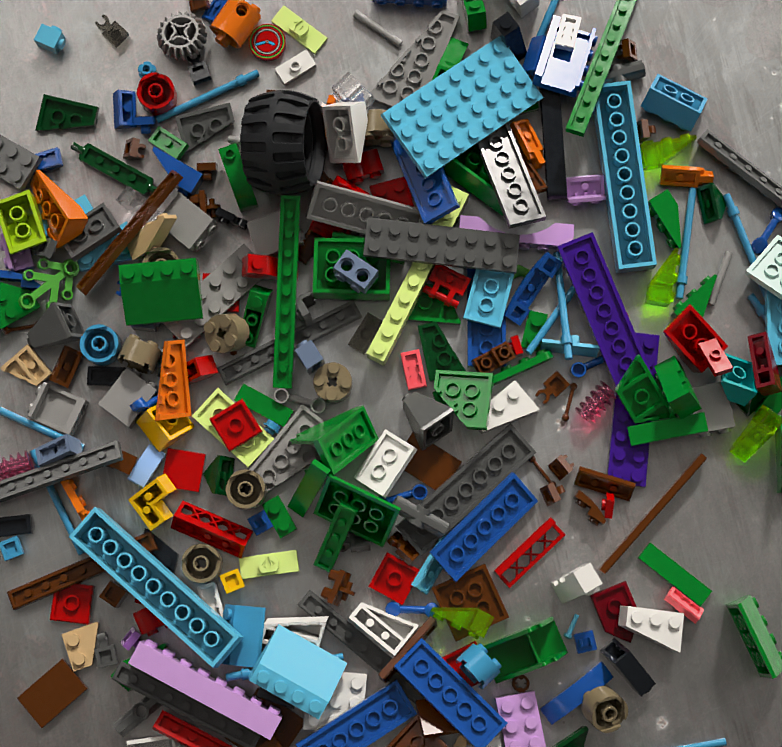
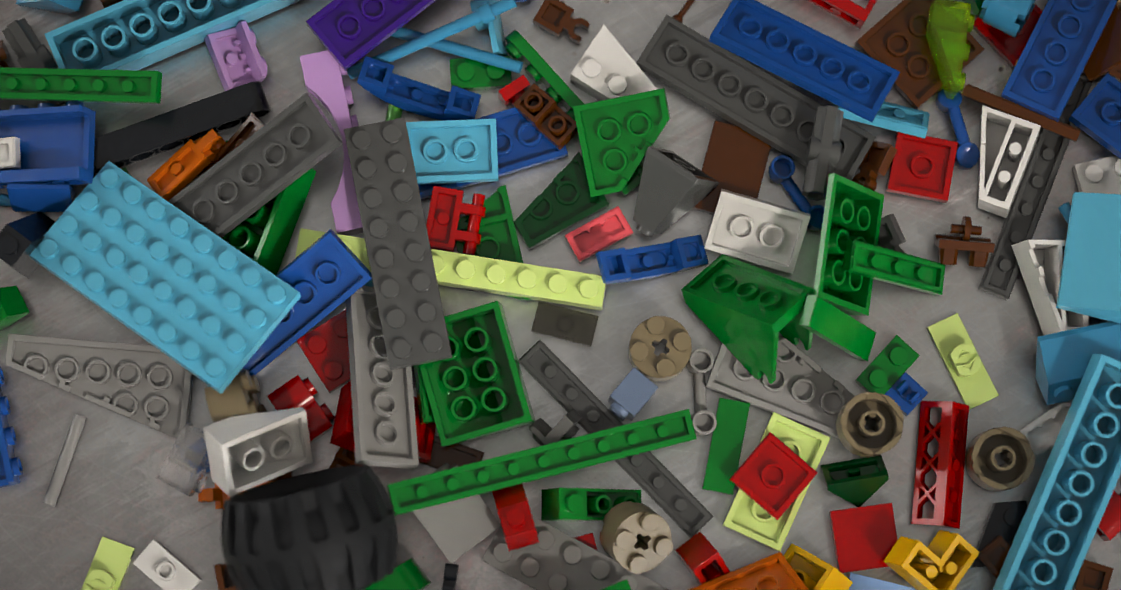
camera: 115 degrees left, 0 degrees up
yellow tile [220,568,245,594] -> none
dark azure plate [263,419,281,435] -> none
sand blue brick [333,250,378,294] -> none
green slope [432,37,469,80] -> none
none -> blue slope [595,235,709,284]

